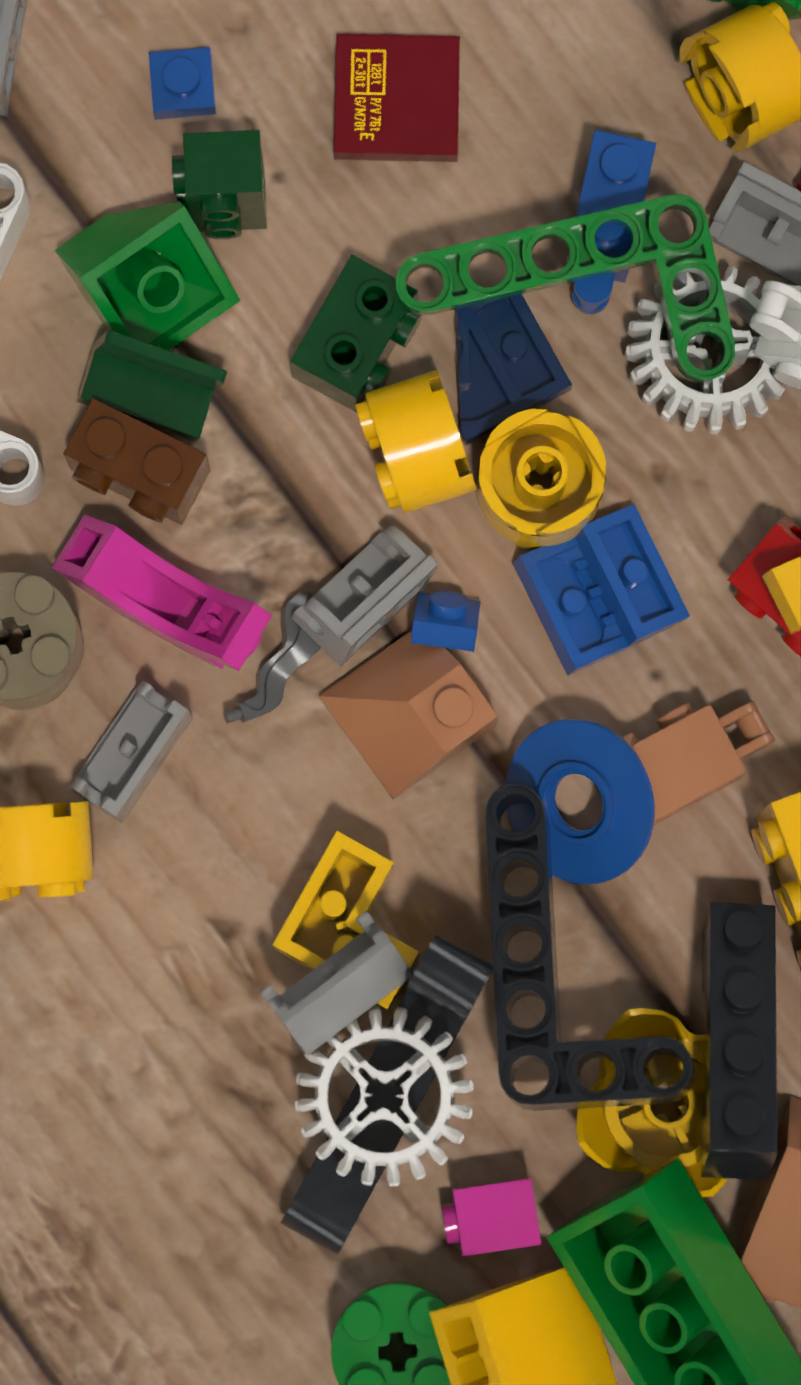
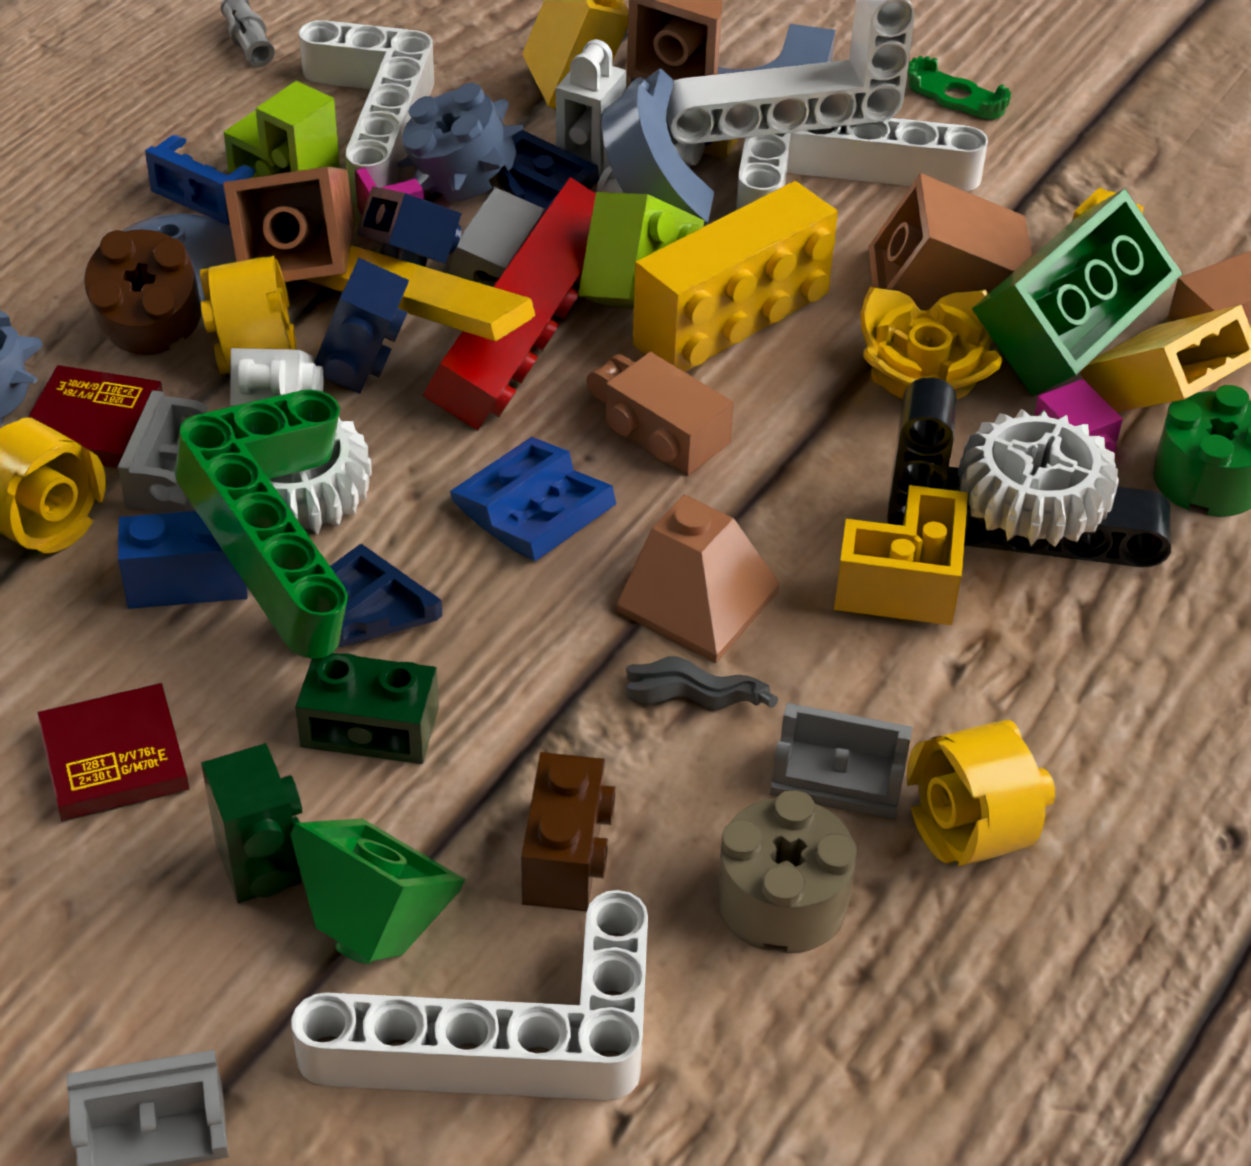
camera: 110 degrees left, 35 degrees down
dark pink arch [51,514,272,671] -> none
dark green panel [76,331,227,442] -> none
blue plate [149,47,216,120] -> none
light grey hinge [259,911,413,1056] -> none
light grey hinge [291,525,439,666] -> none
yellow brick [355,369,477,514] -> none
blue plate [411,590,481,652] -> none
yellow brick [476,409,606,549] -> none
black beam [486,783,695,1111] -> none
blue piece [506,719,655,884] -> none
black arch [701,902,777,1181] -> none

